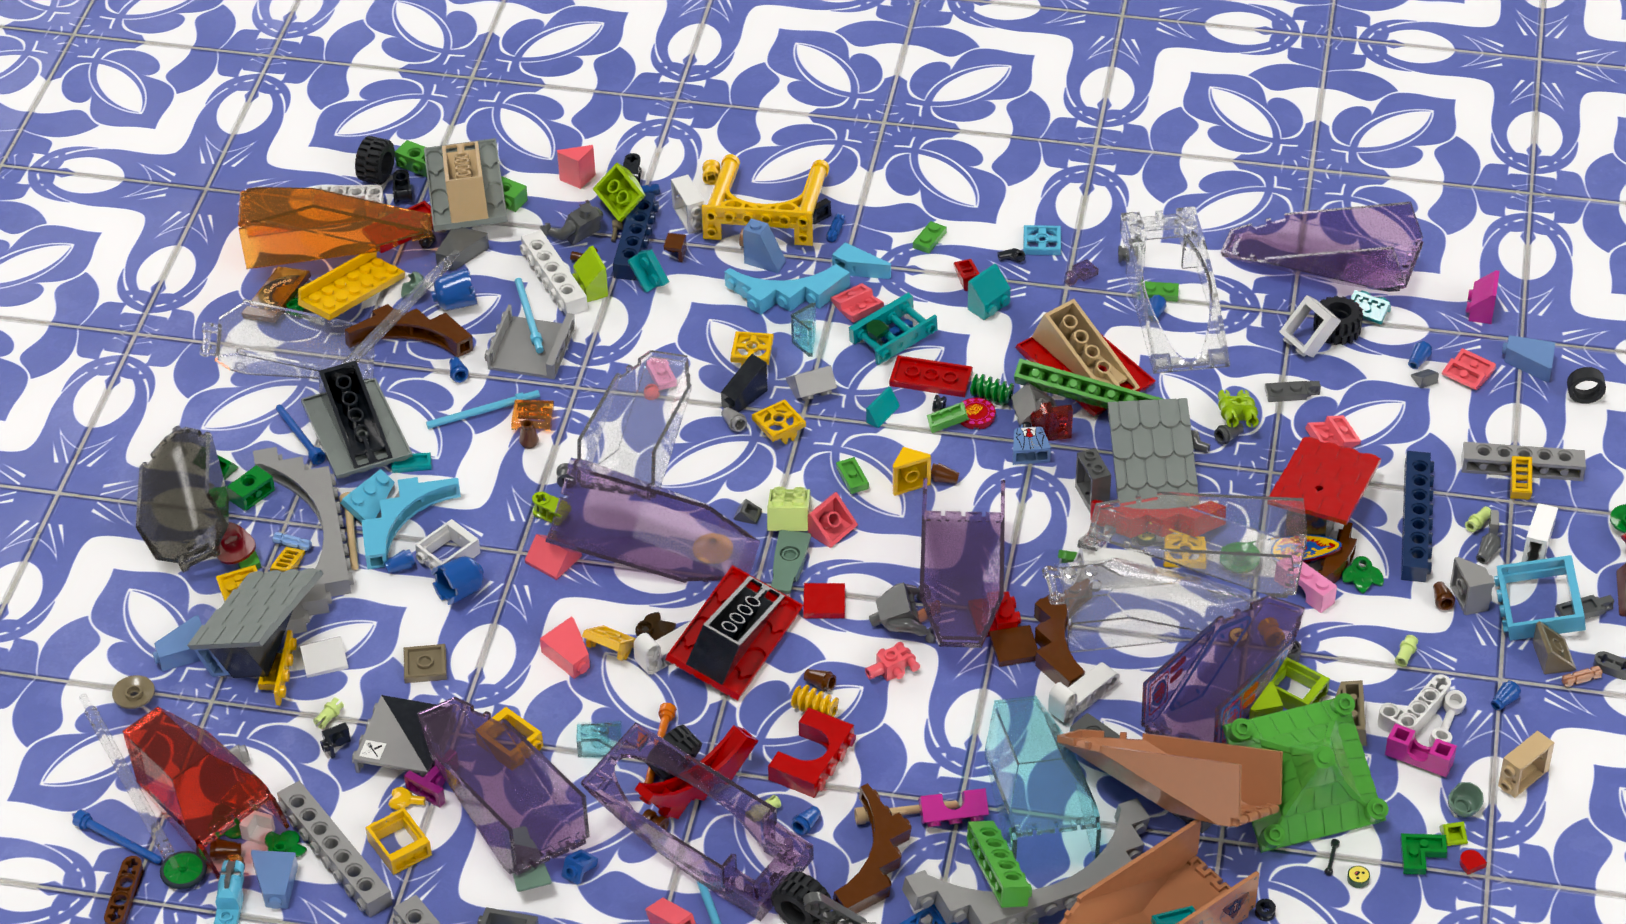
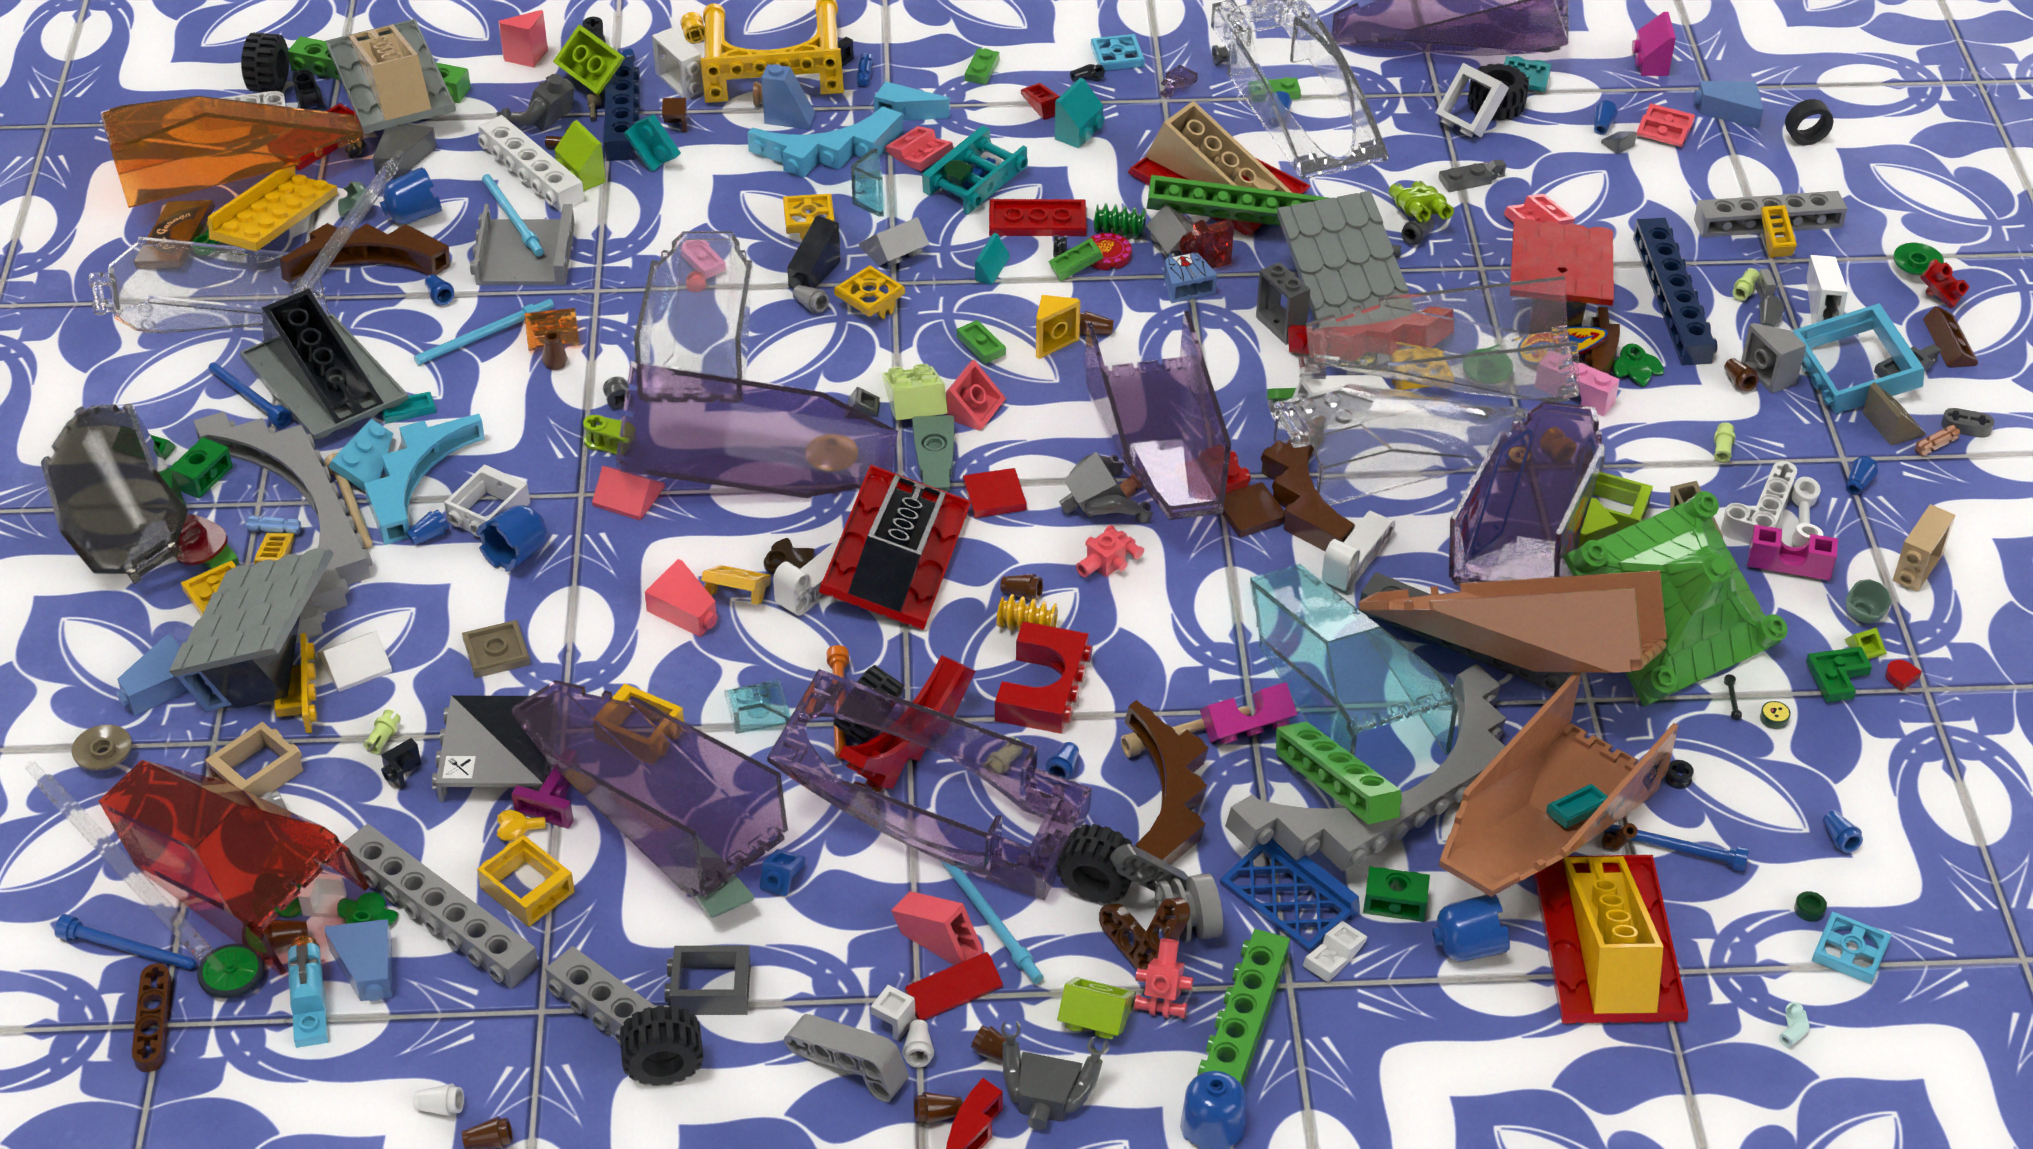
camera: 15 degrees left, 0 degrees up
none -> tan window [205,722,303,809]

